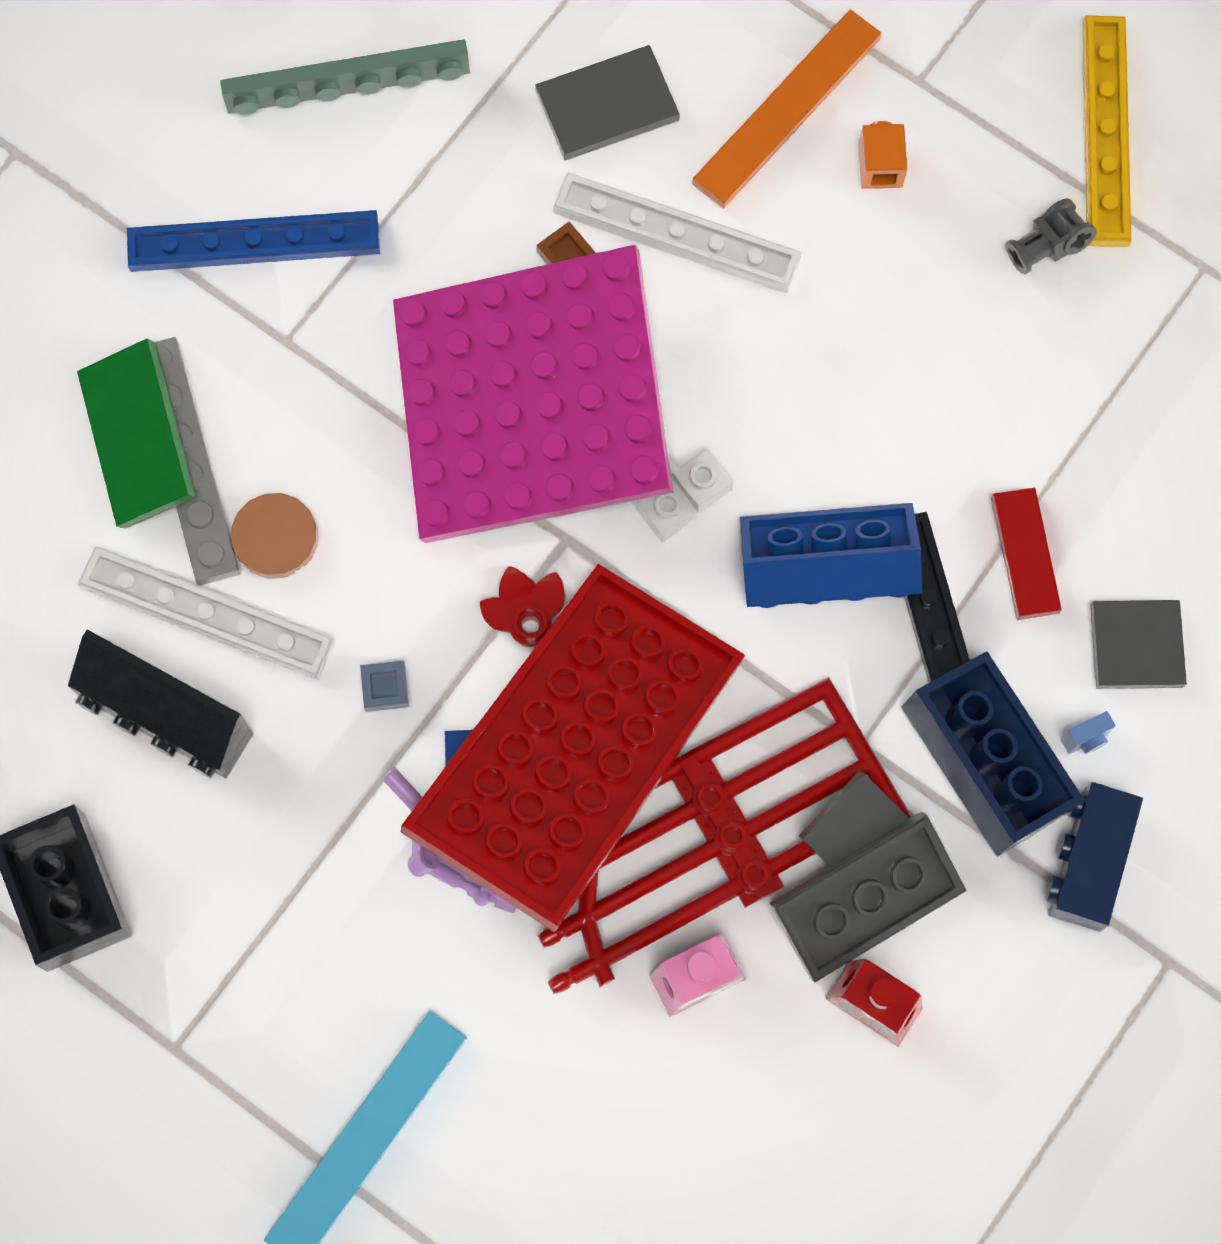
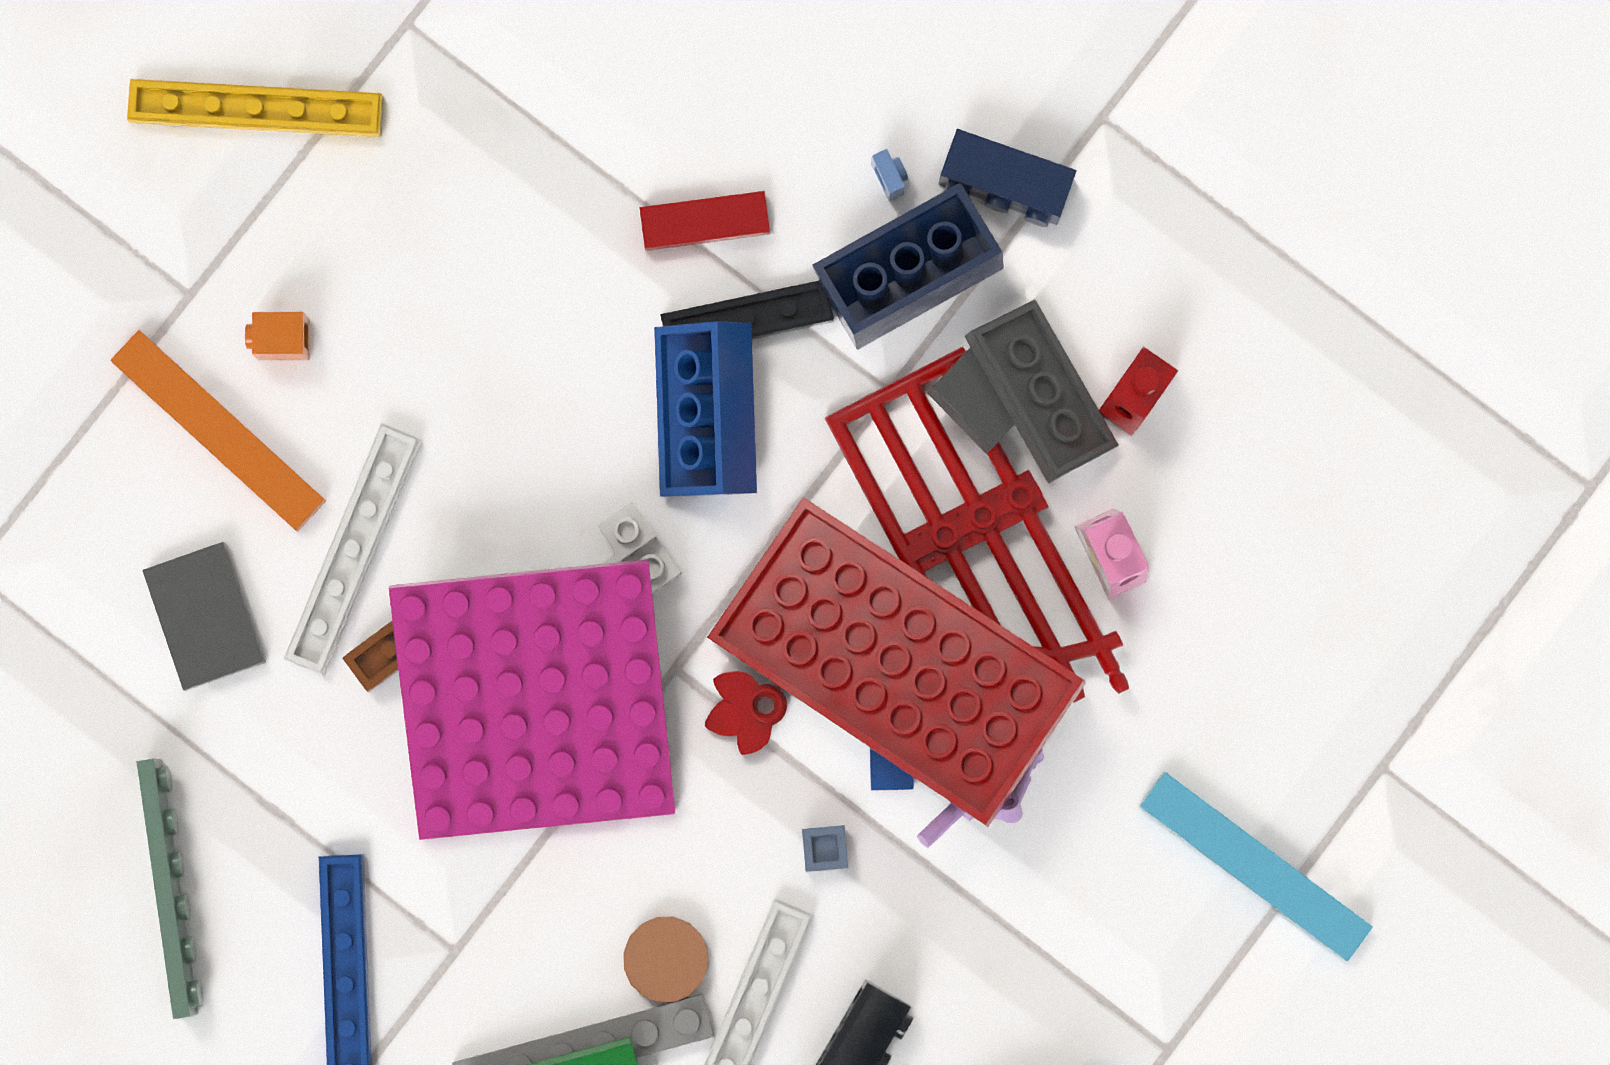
camera: 90 degrees left, 10 degrees up
dark grey connector [1005,198,1097,274] -> none
dark grey tile [1090,600,1187,689] -> none

